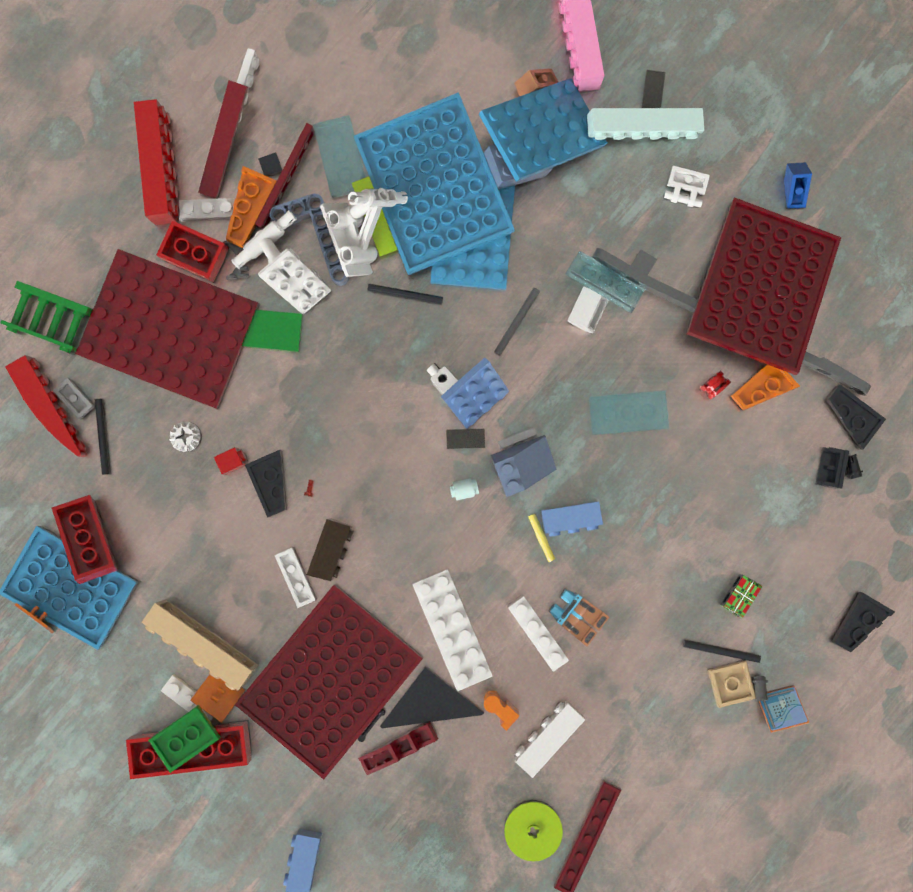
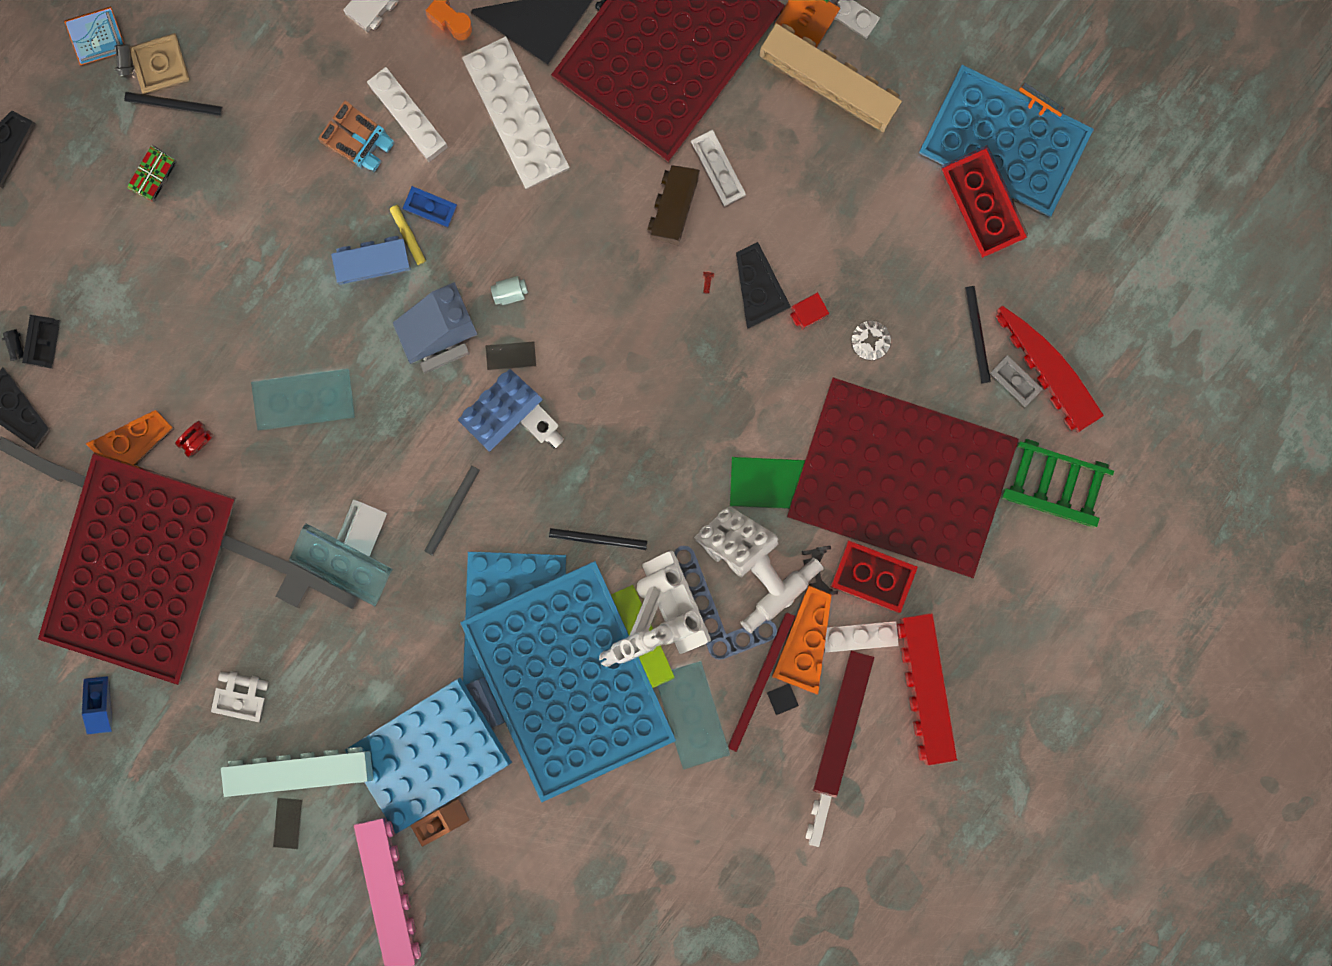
camera: 170 degrees right, 0 degrees up
none -> blue plate [402,186,457,228]

